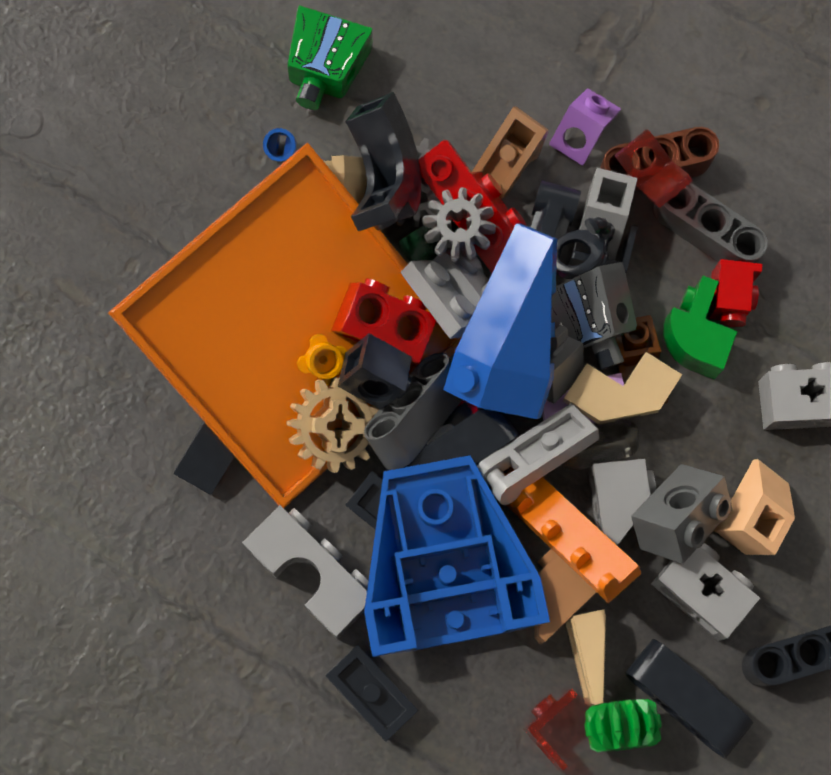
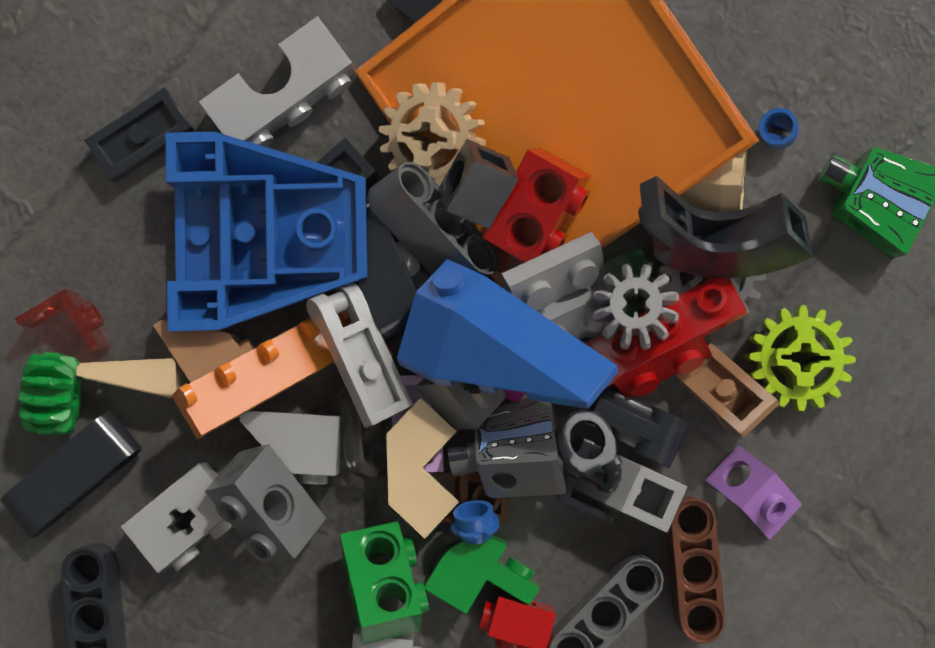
camera: 105 degrees right, 10 degrees up
light orange plate [297,334,347,385] -> none
clear red bracket [615,129,693,208] -> none
light nougat slope [714,459,795,555] -> none
none -> green brick [340,521,429,645]
none -> blue plate [451,500,499,544]
none -> lime gear [745,305,856,411]

